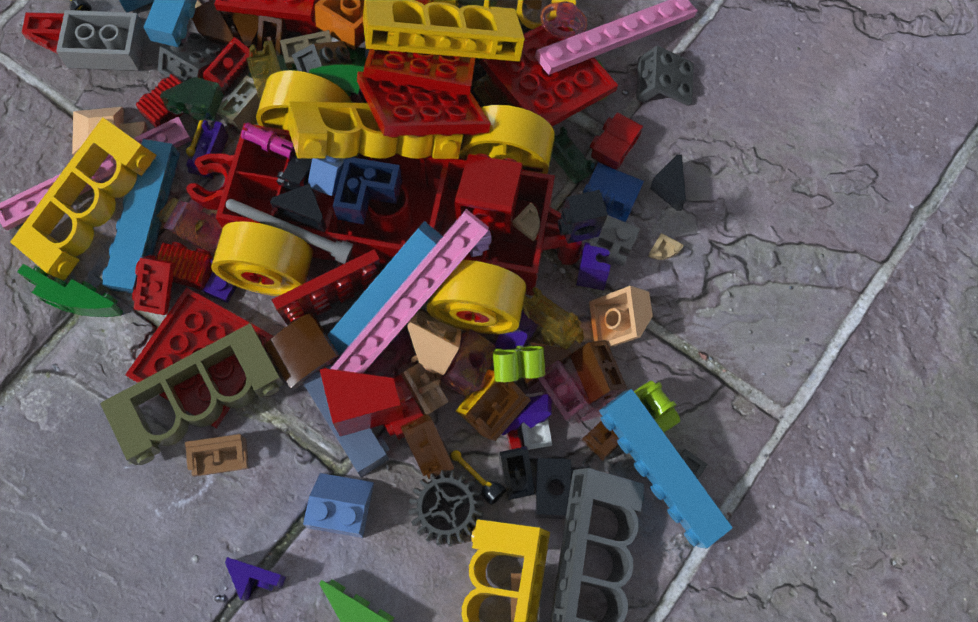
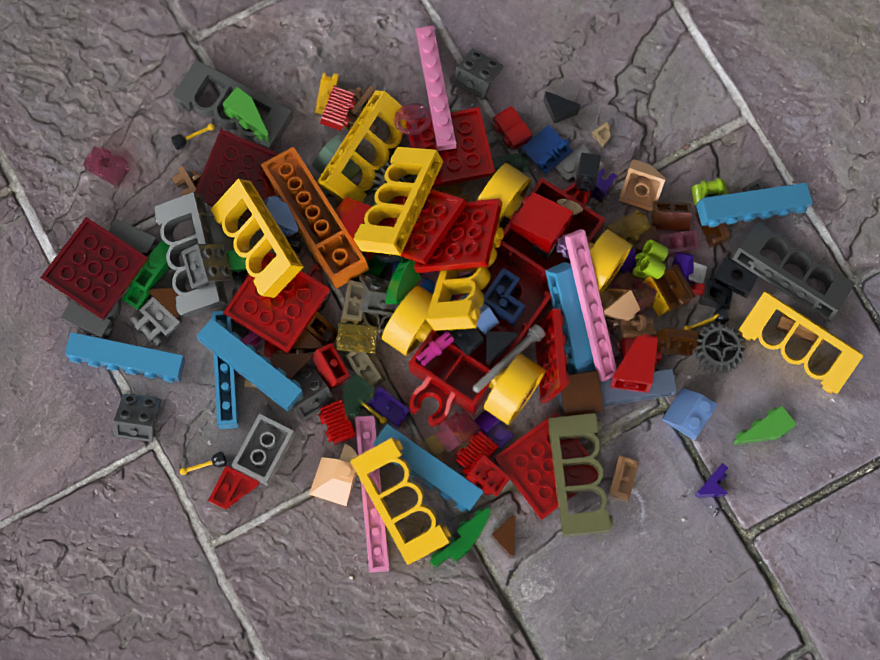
camera: 65 degrees left, 5 degrees up
none -> reddish brown slope [491,516,516,558]

